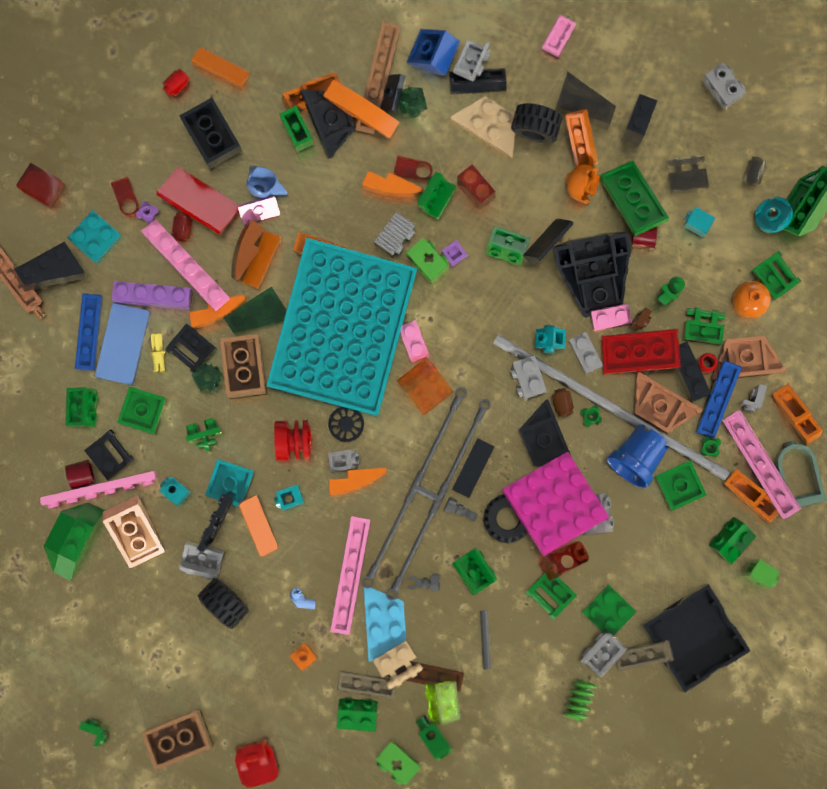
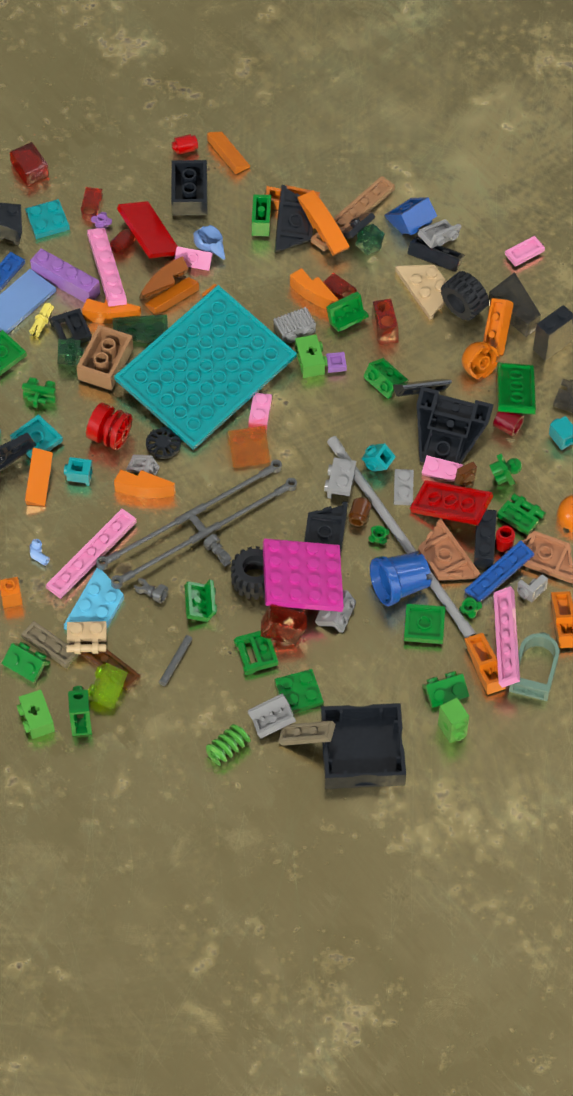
camera: 30 degrees right, 25 degrees down
black tile [452,438,495,498] -> none

